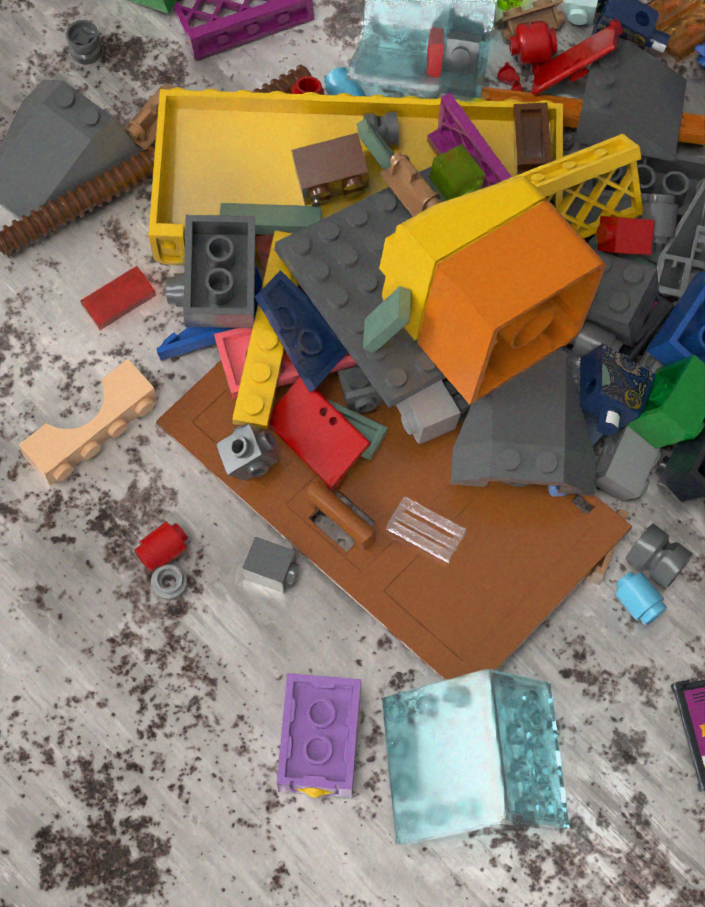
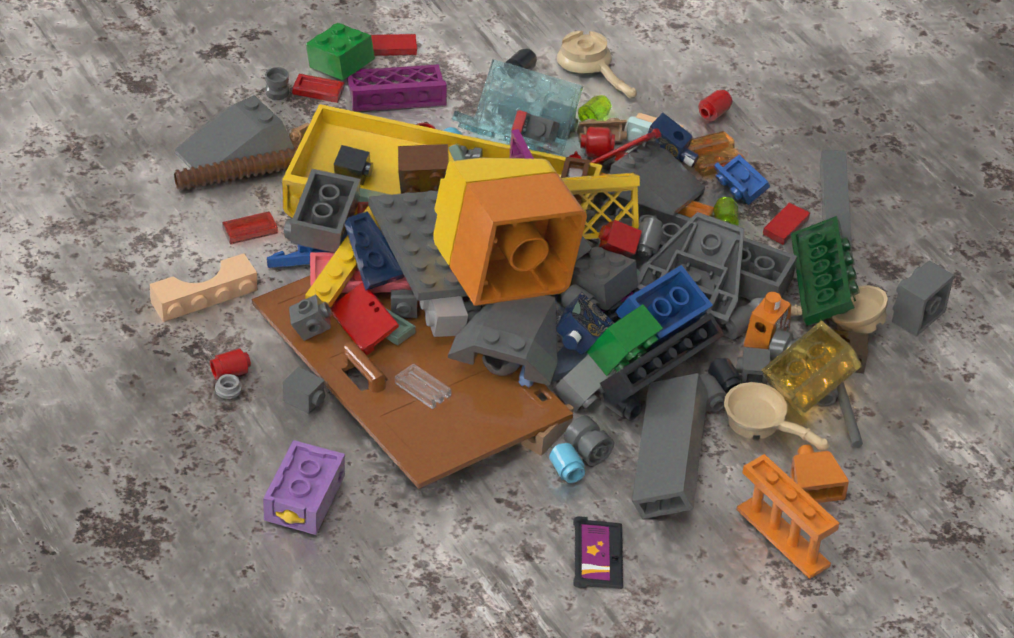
camera: 10 degrees right, 25 degrees down
sand green tile [363,286,411,353] -> none
clear light blue bracket [382,669,570,845] -> none
none -> red tile [292,74,344,103]
none -> black brick [333,145,373,185]

